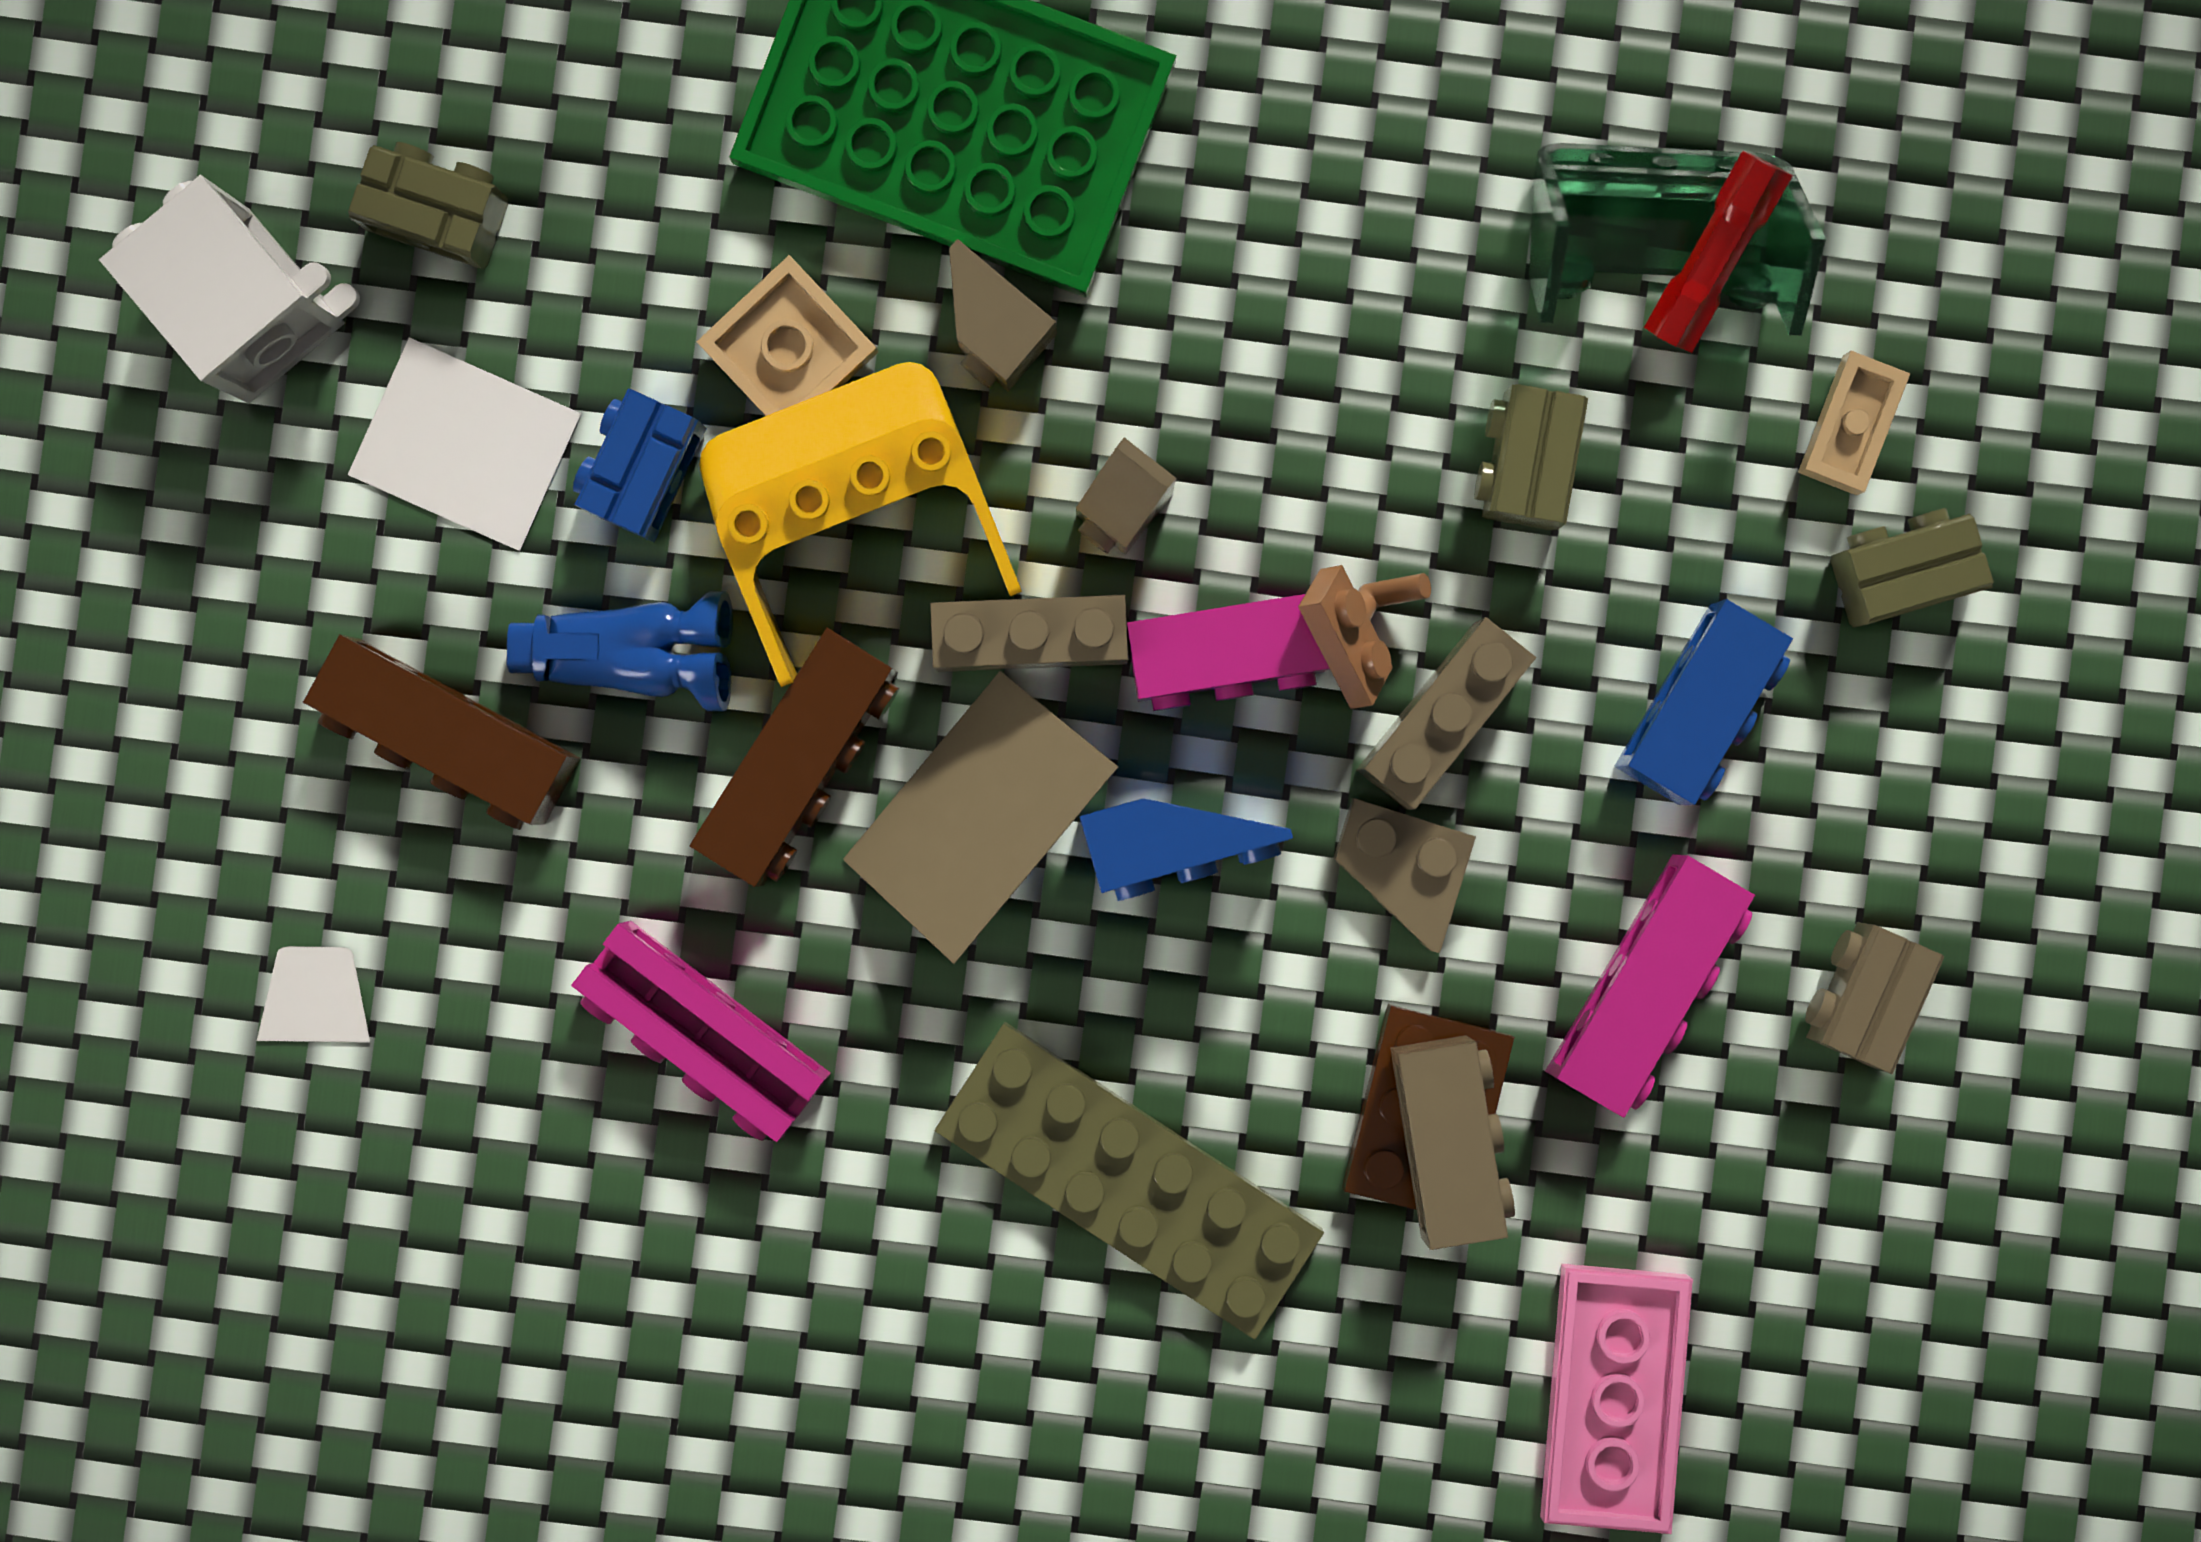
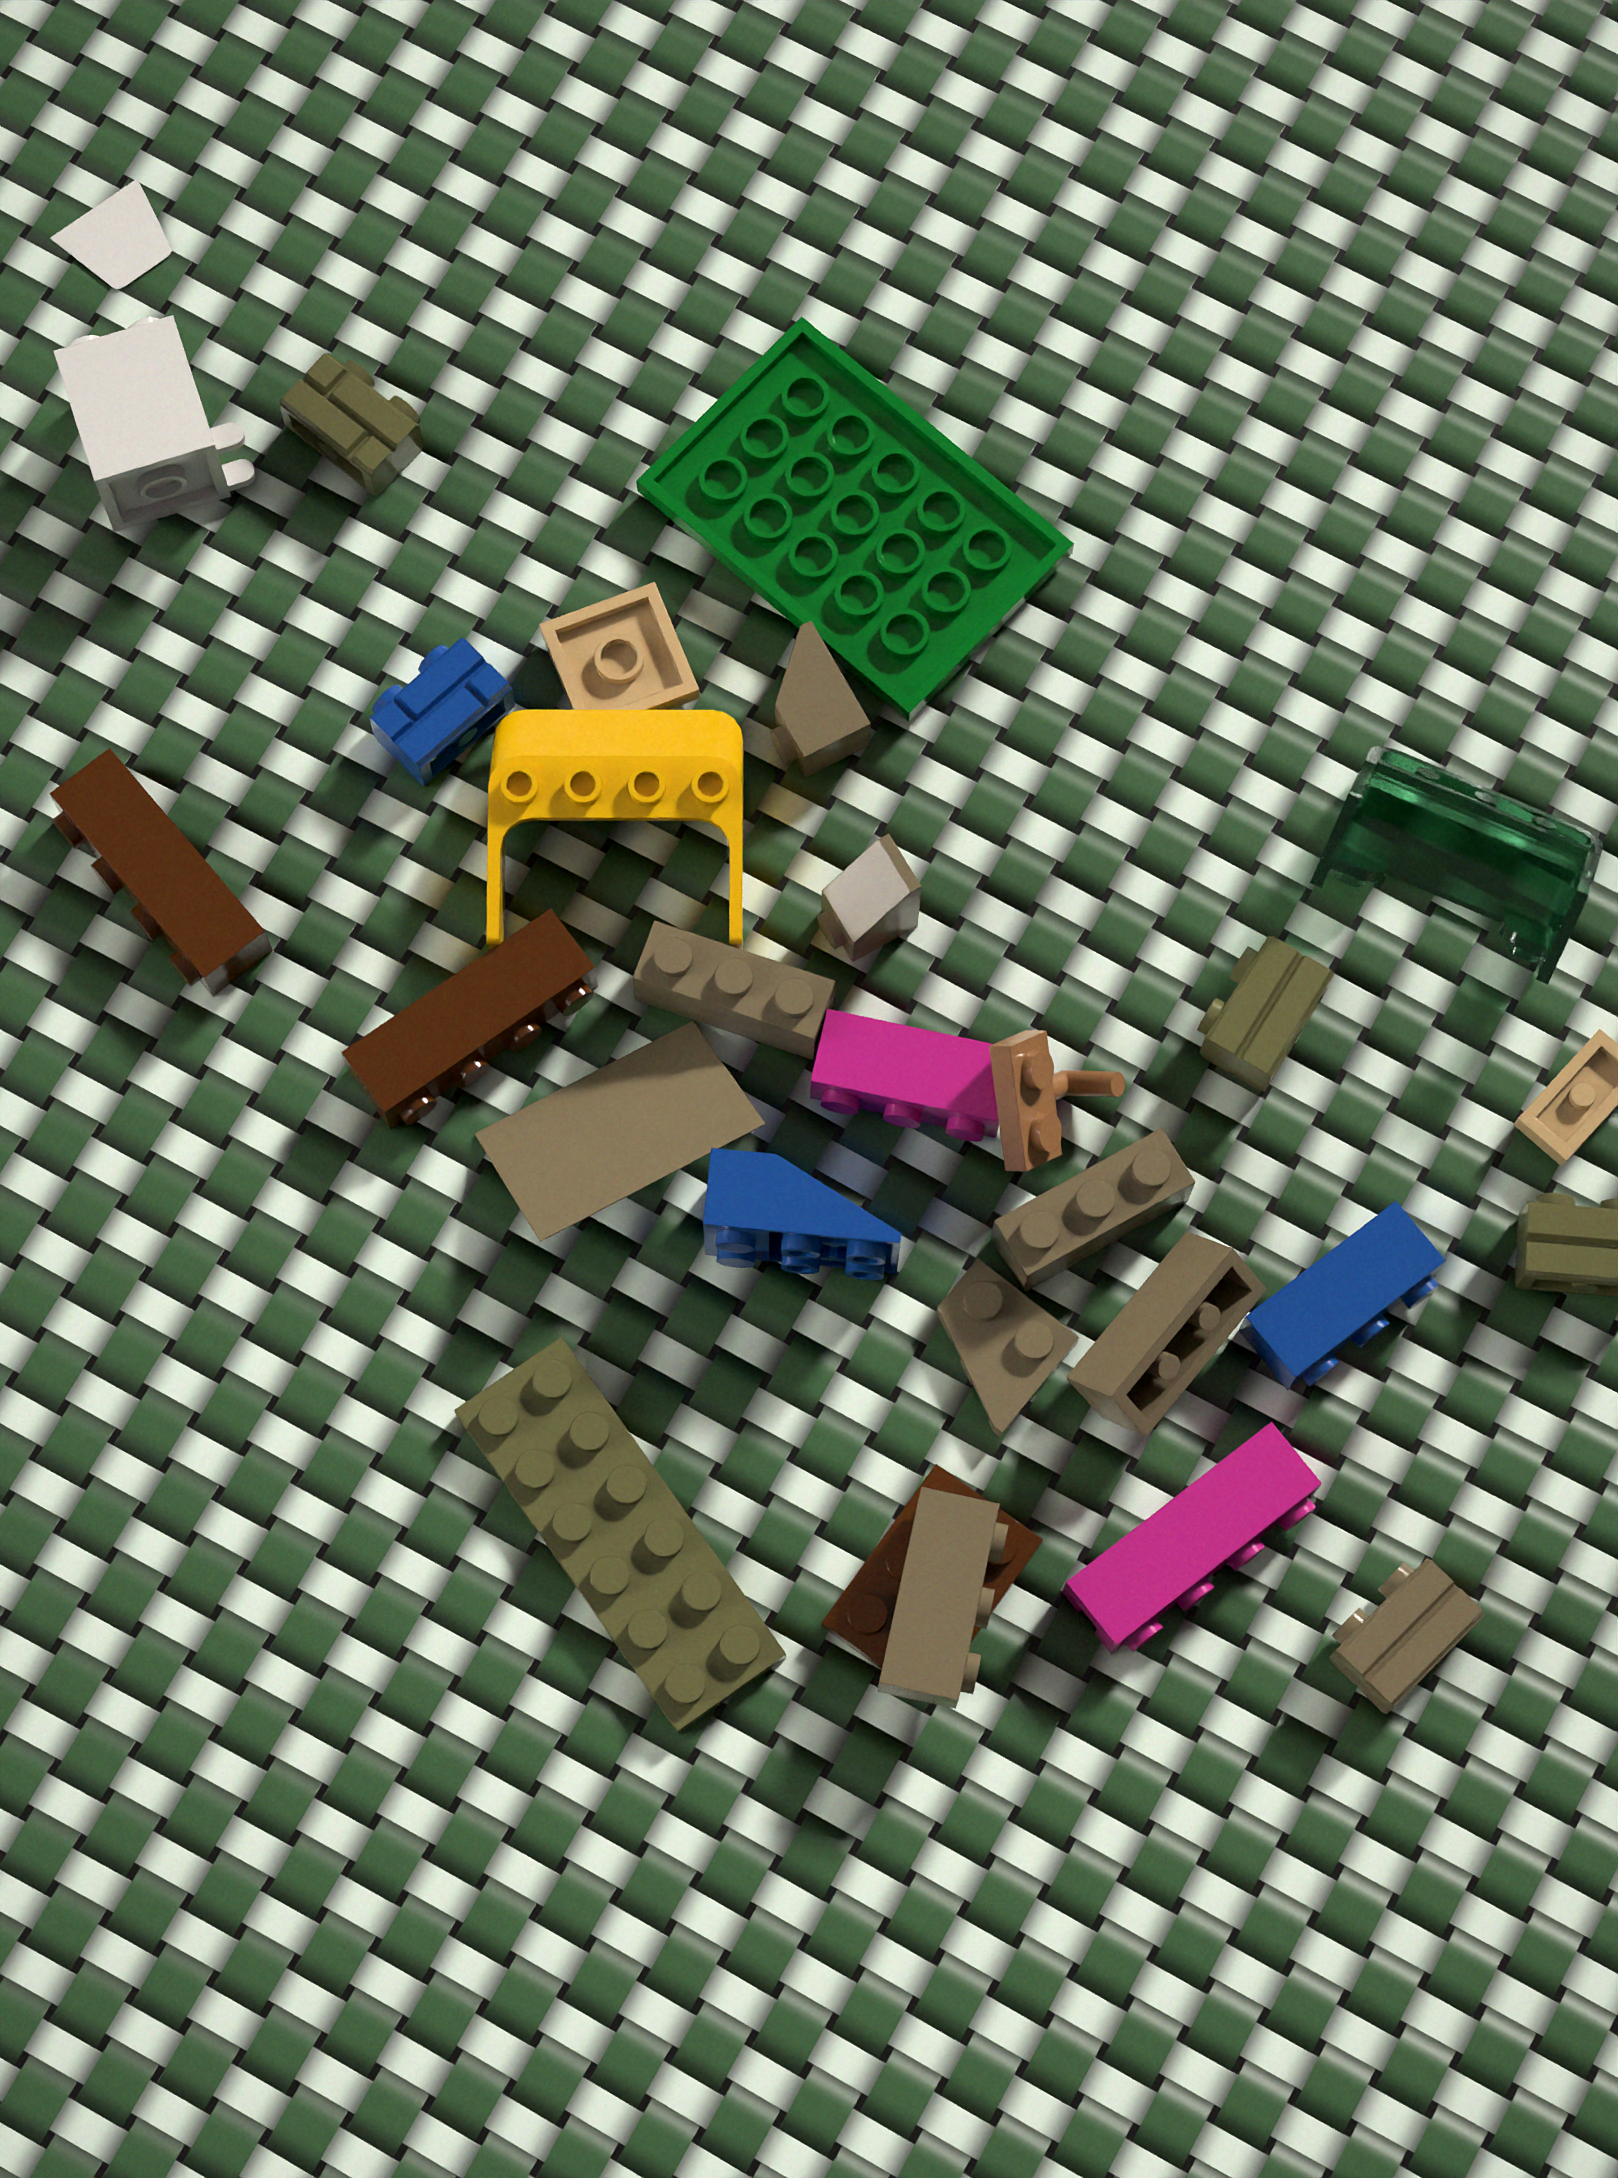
camera: 20 degrees right, 15 degrees down
white sticker [348,337,581,551] -> none
blue piece [507,591,733,711] -> none
dark pink brick [571,921,831,1142] -> none
bright pink tile [1540,1263,1693,1534] -> none
red axle [1644,150,1794,353] -> none
none -> white sticker [50,179,172,289]
none -> dark tan brick [1066,1231,1267,1437]

